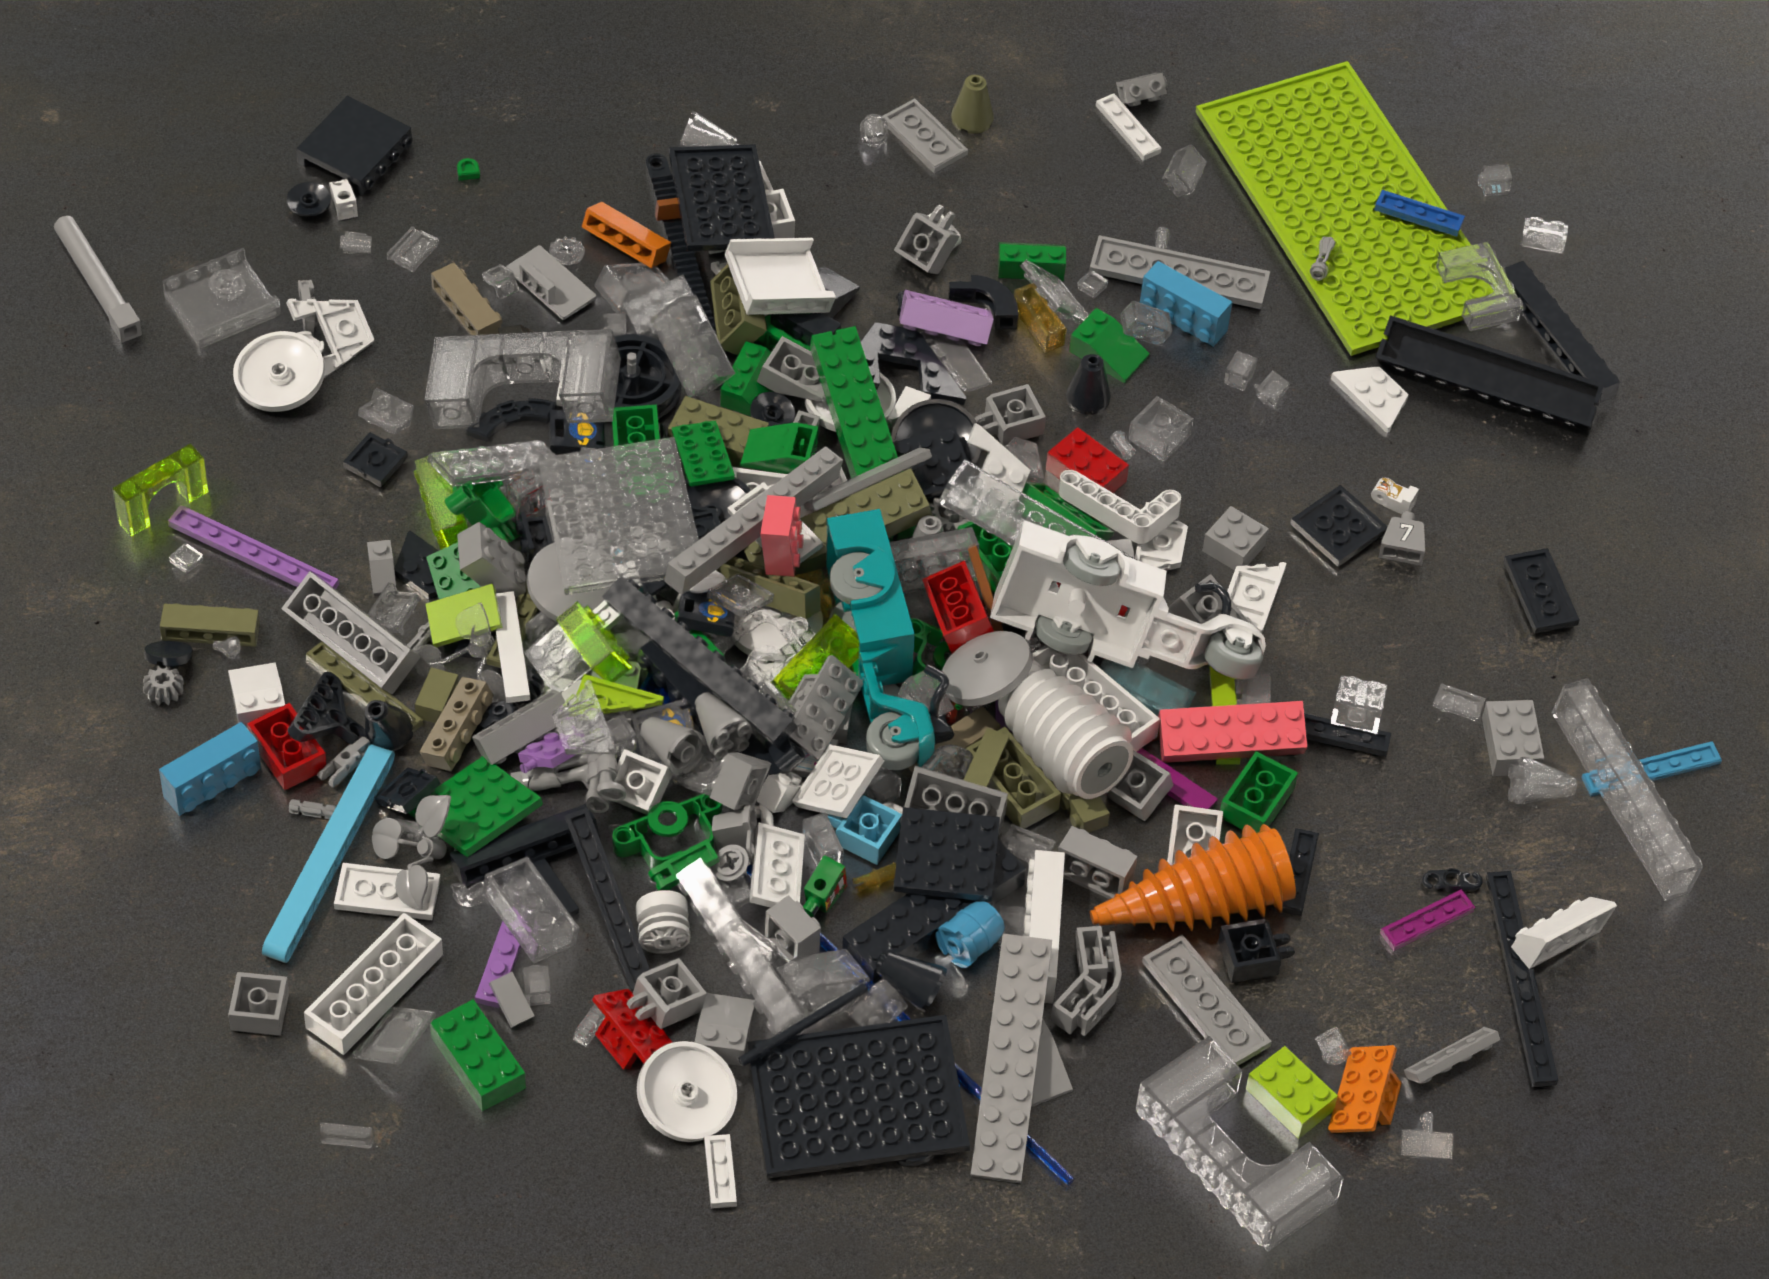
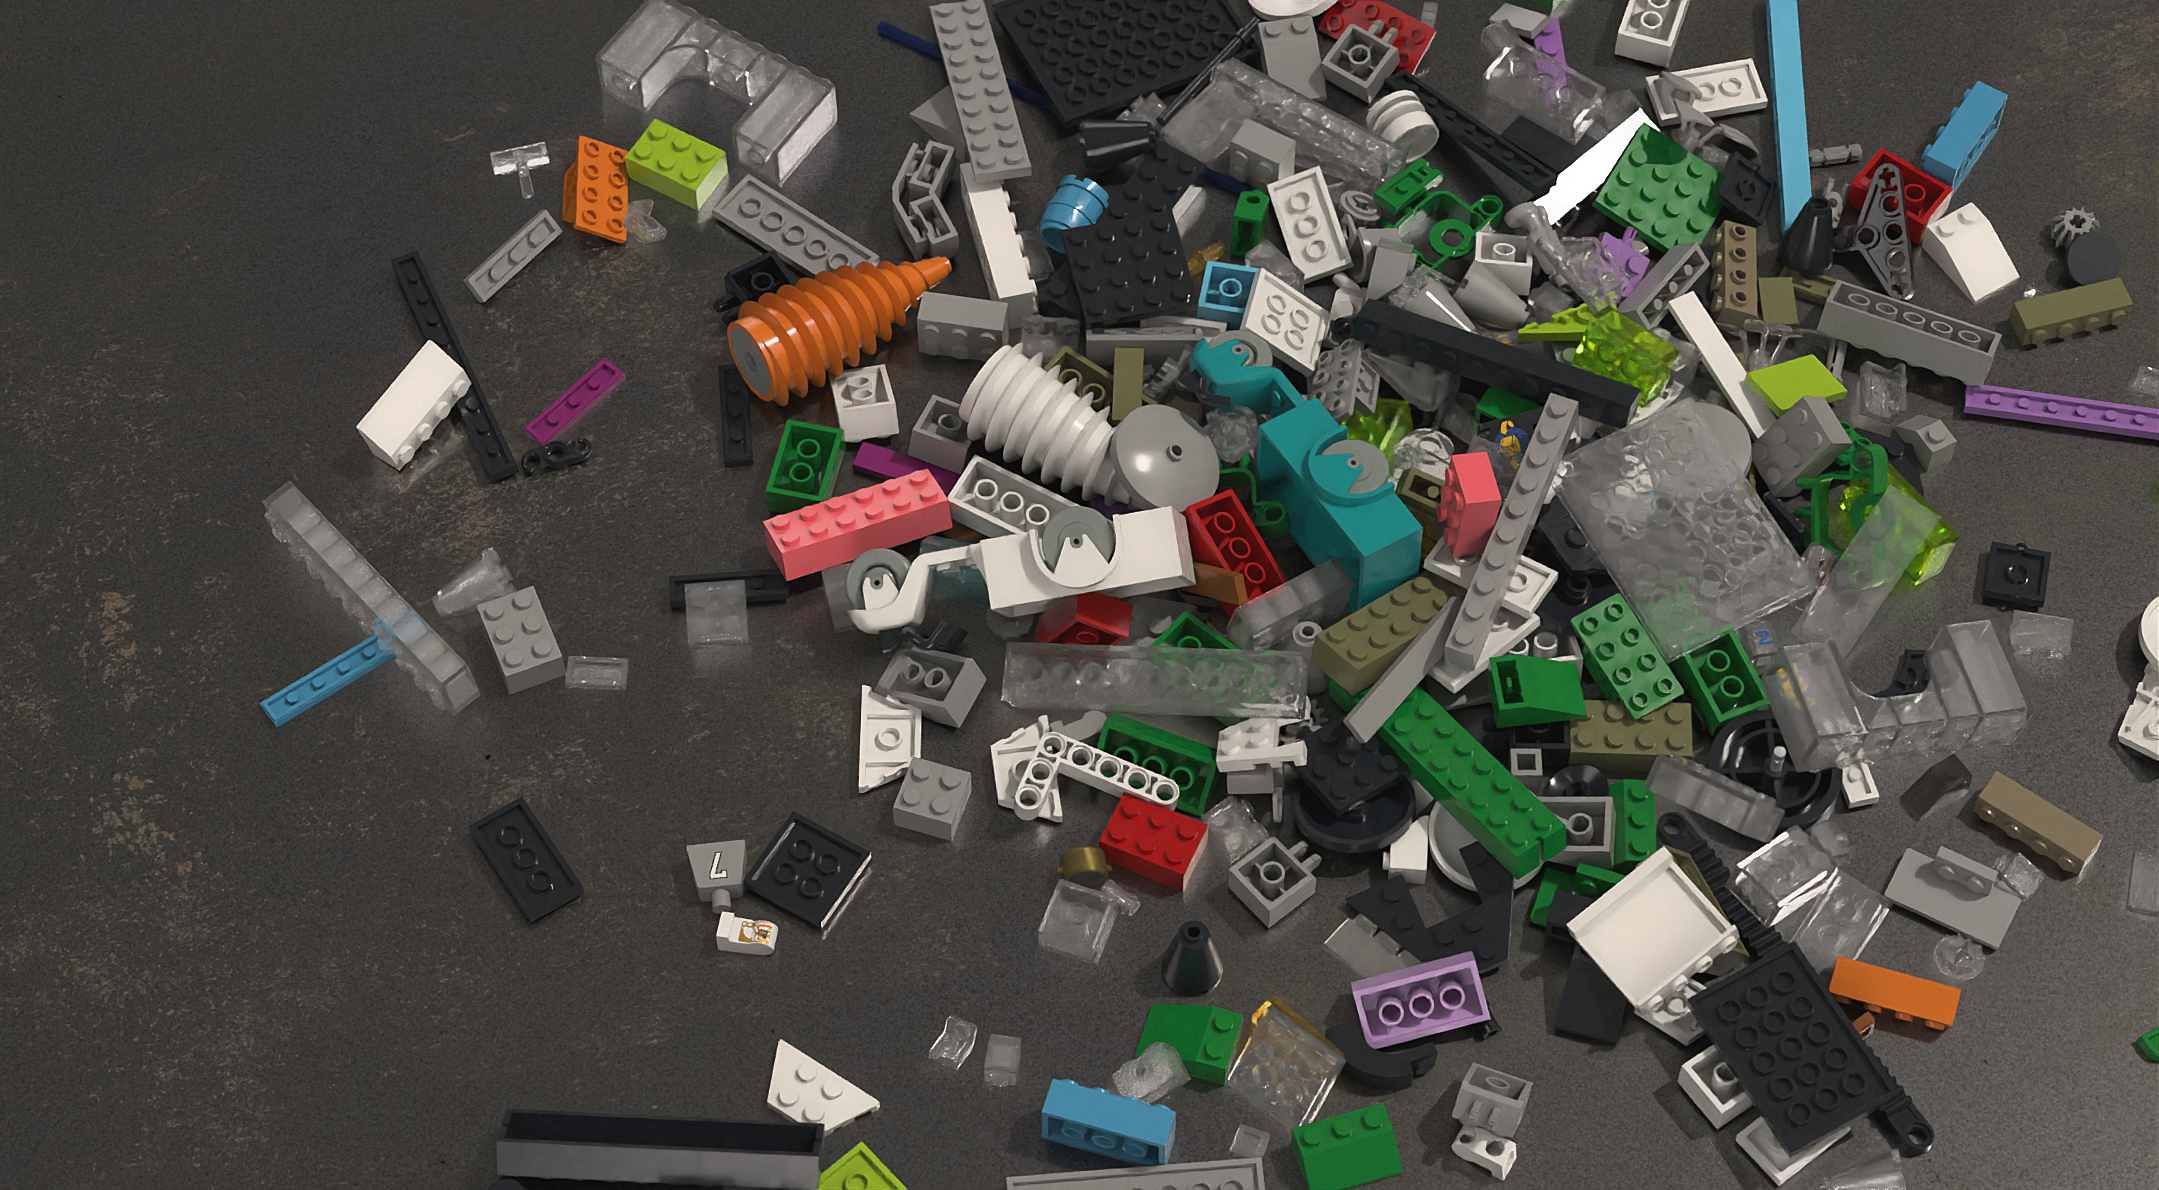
camera: 165 degrees right, 5 degrees up
none -> clear yellow piece [1056,846,1111,891]

